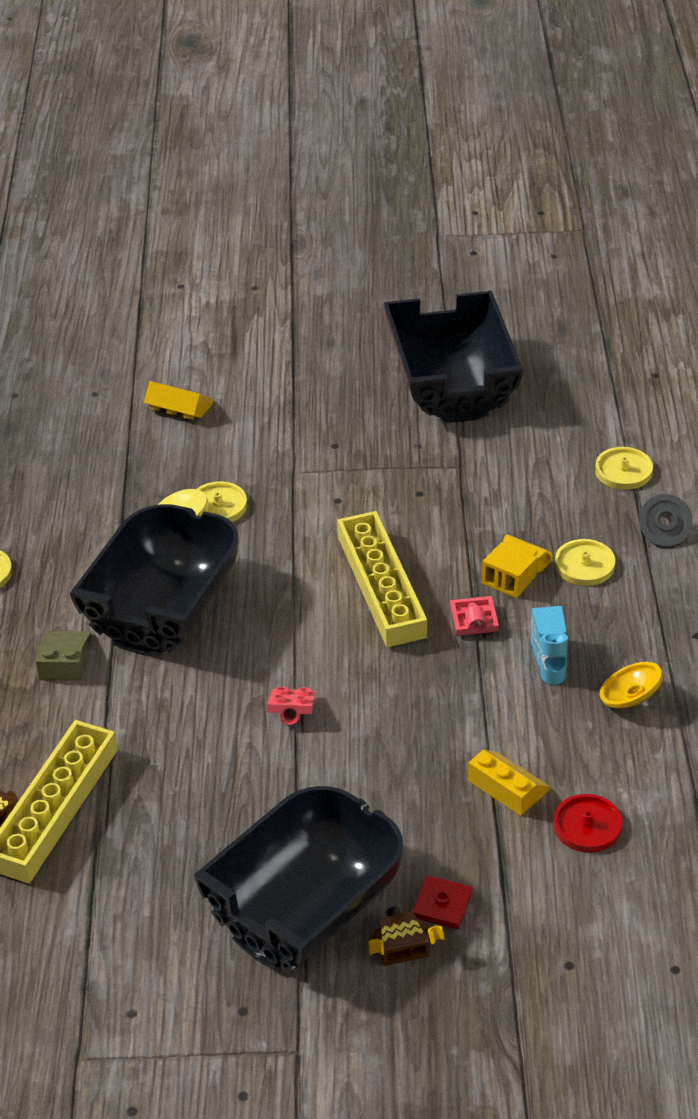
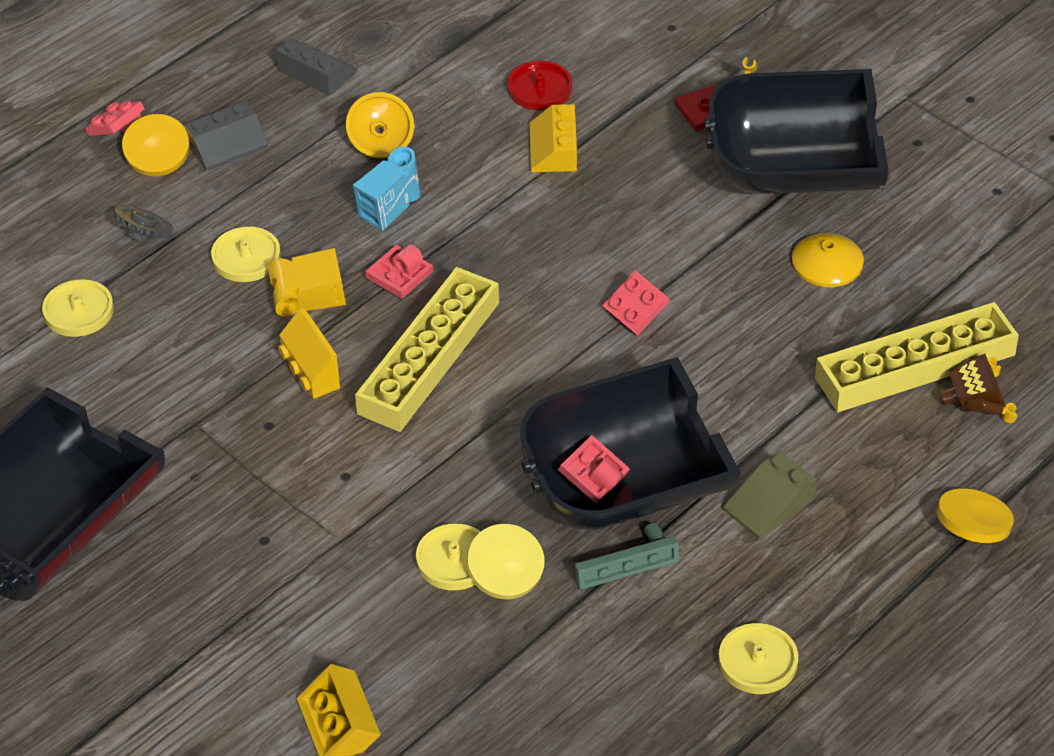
camera: 135 degrees left, 5 degrees up
none -> yellow slope [278,307,340,399]
none -> coral plate [558,435,630,504]
none -> yellow dish [792,233,864,287]

